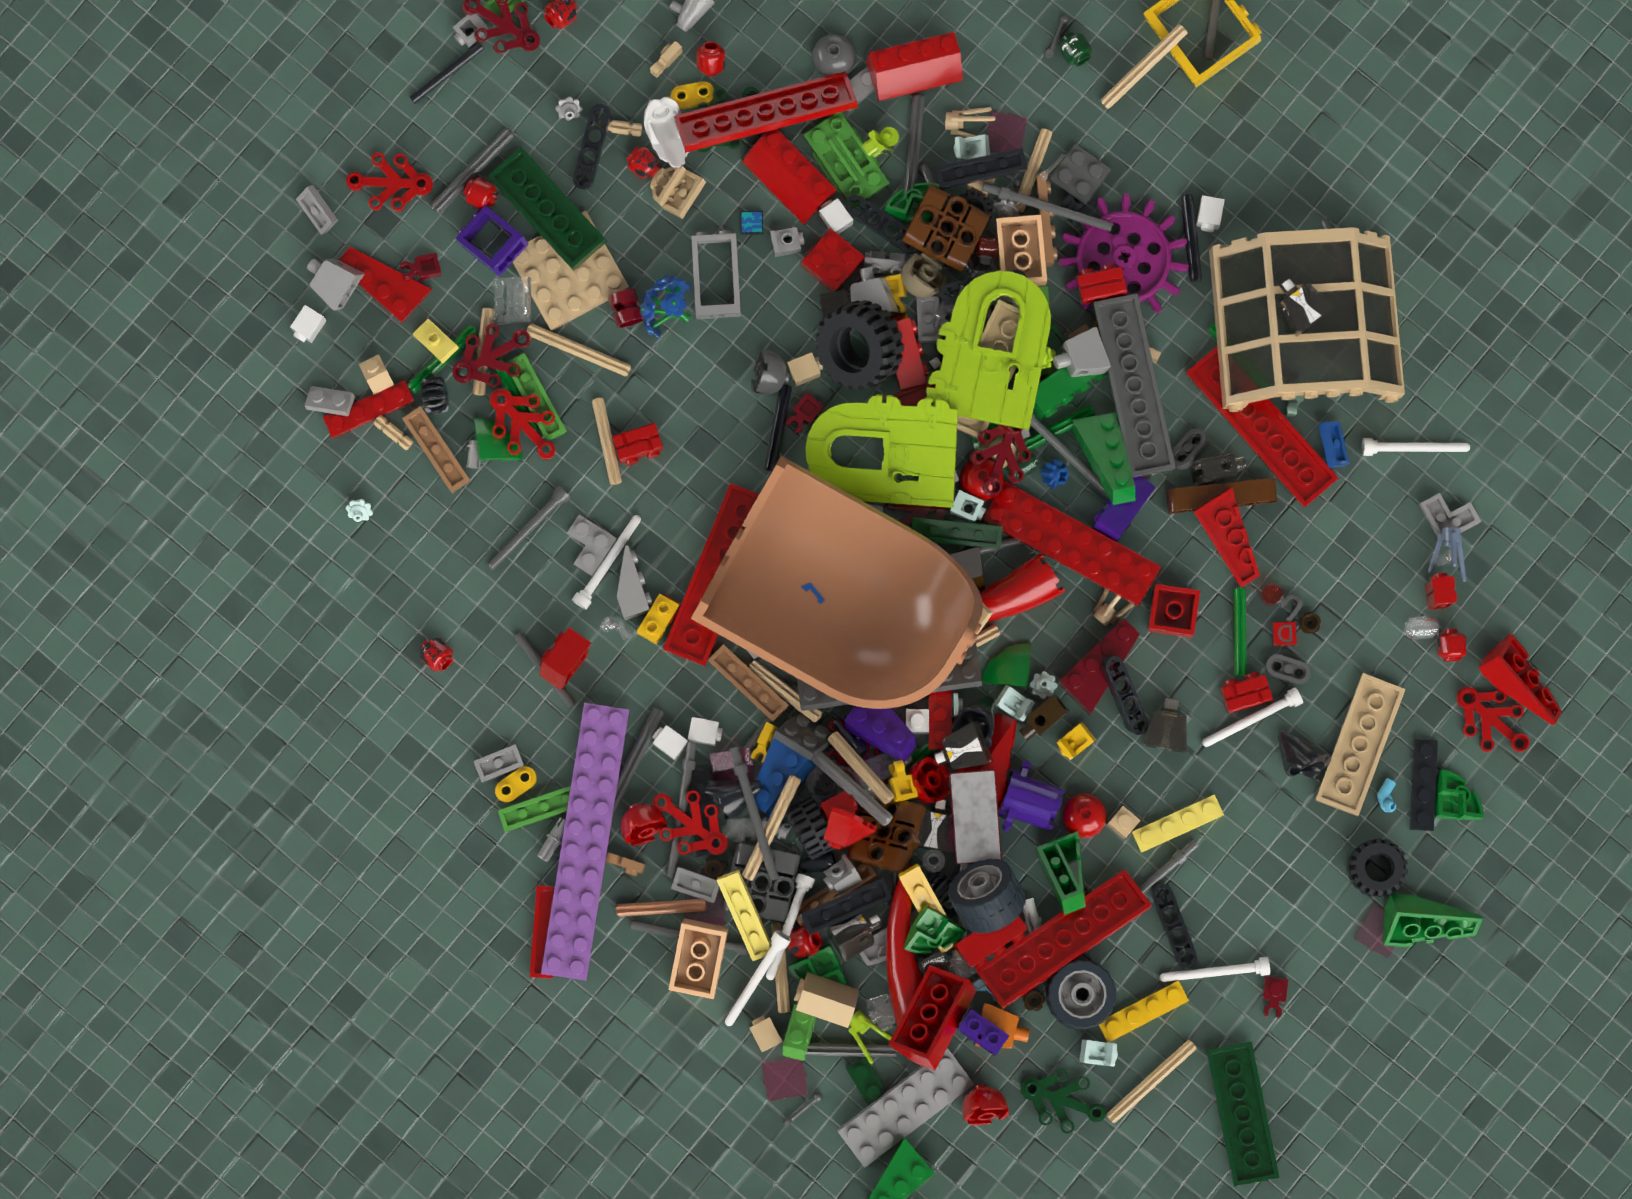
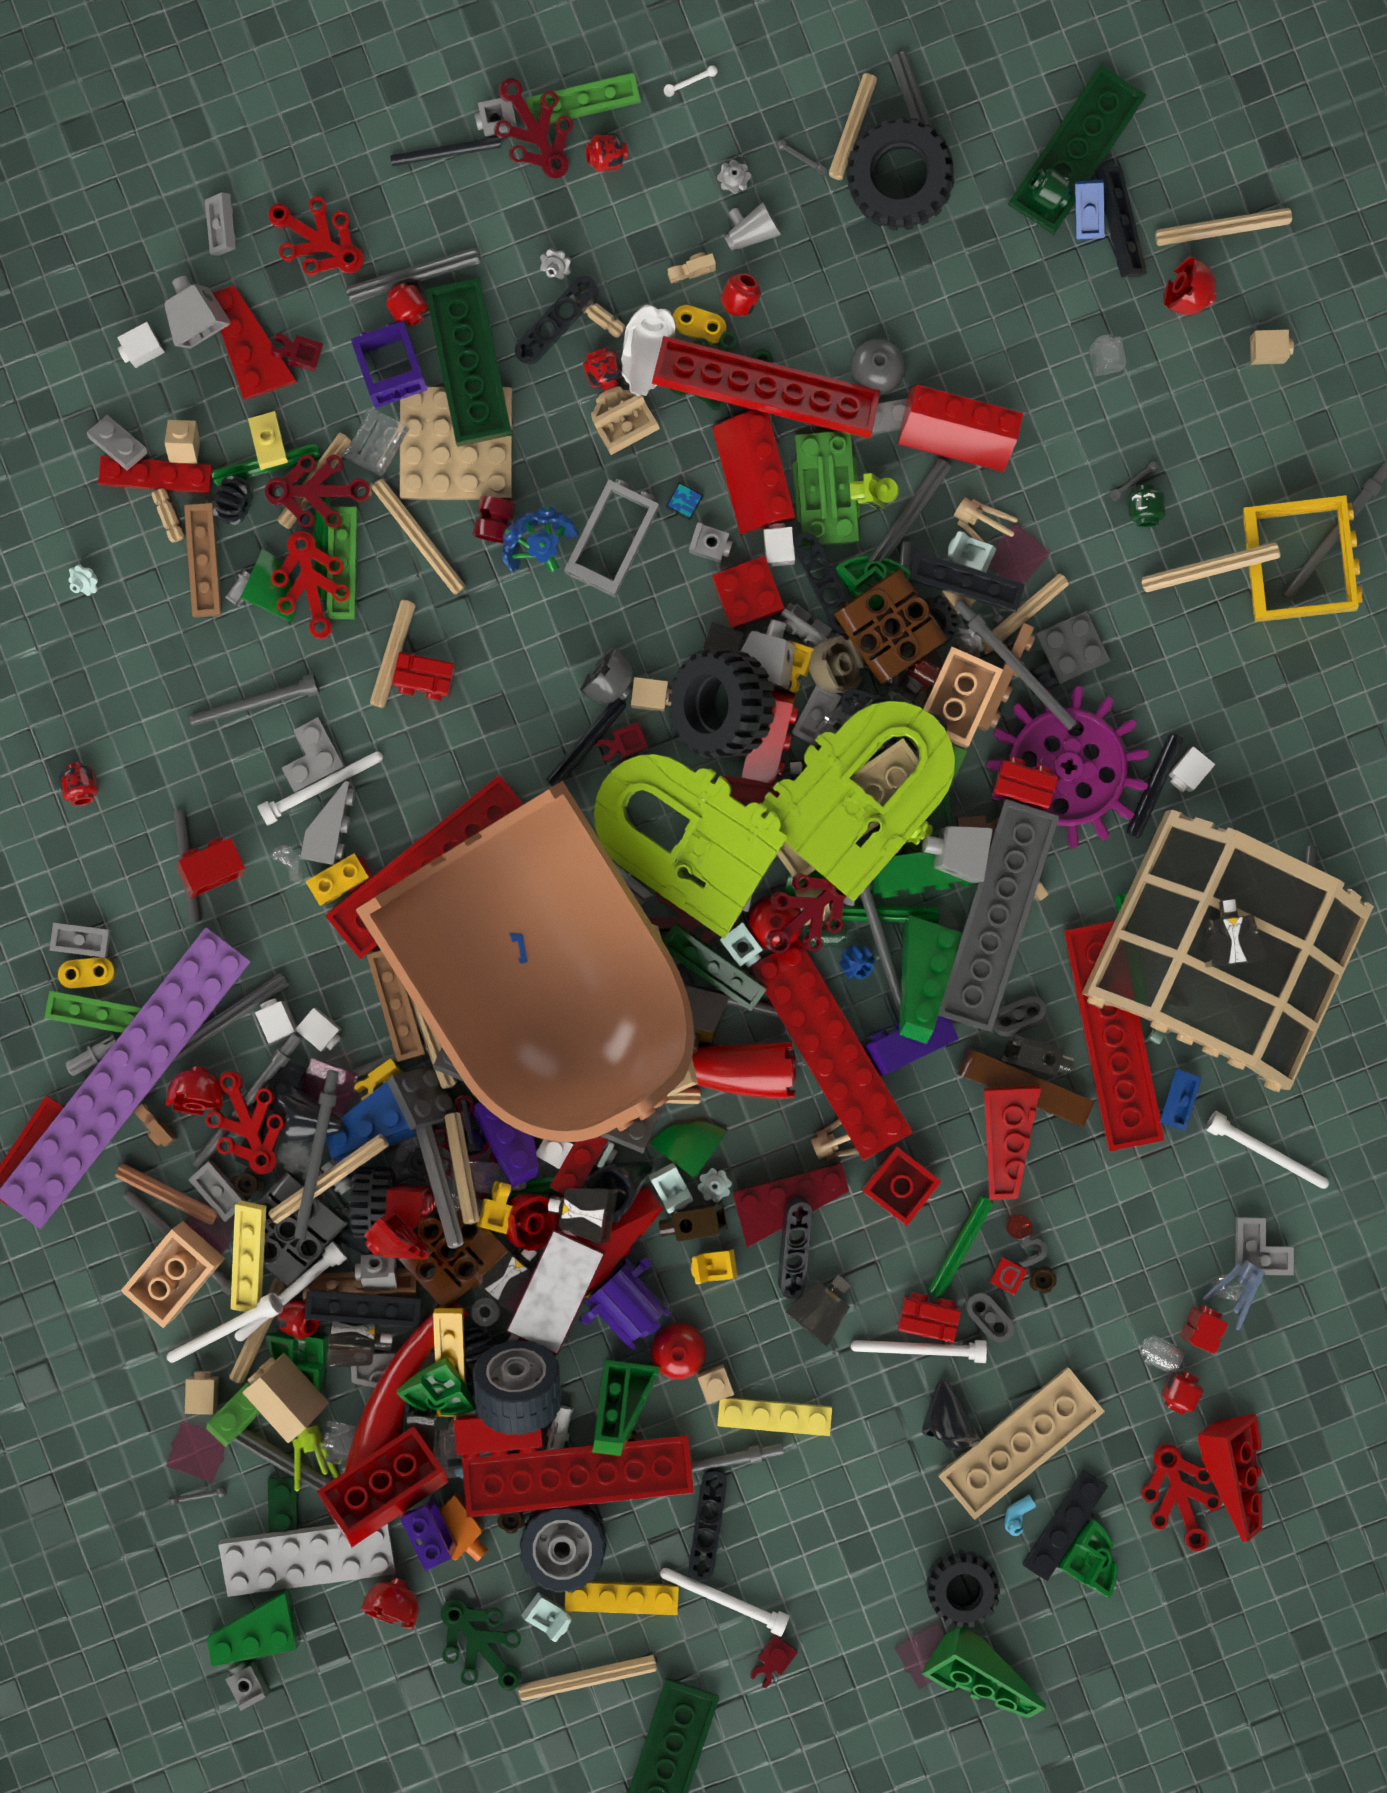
camera: 30 degrees right, 5 degrees up
clear hinge [1040,153,1066,180] -> none

